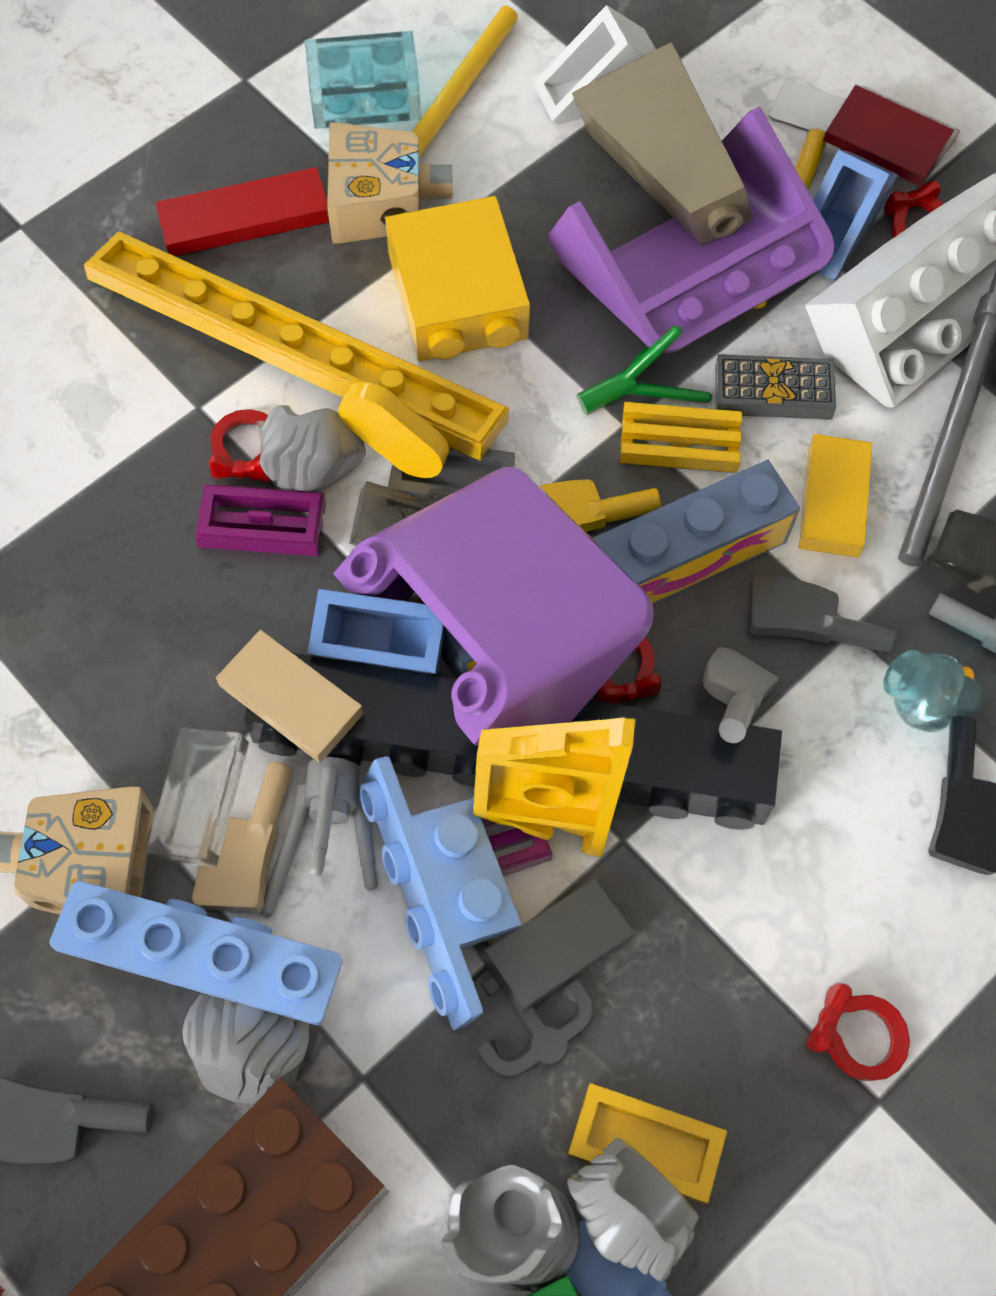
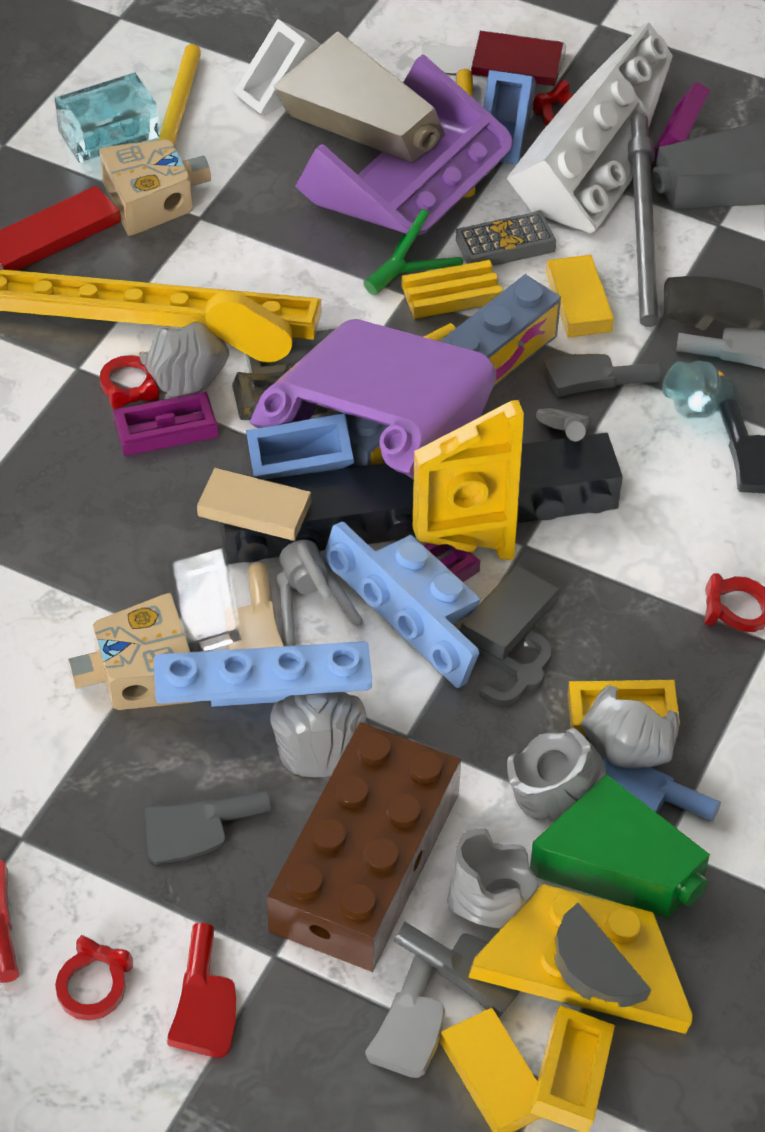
camera: 20 degrees left, 15 degrees down
yellow brick [385,196,530,361] -> none

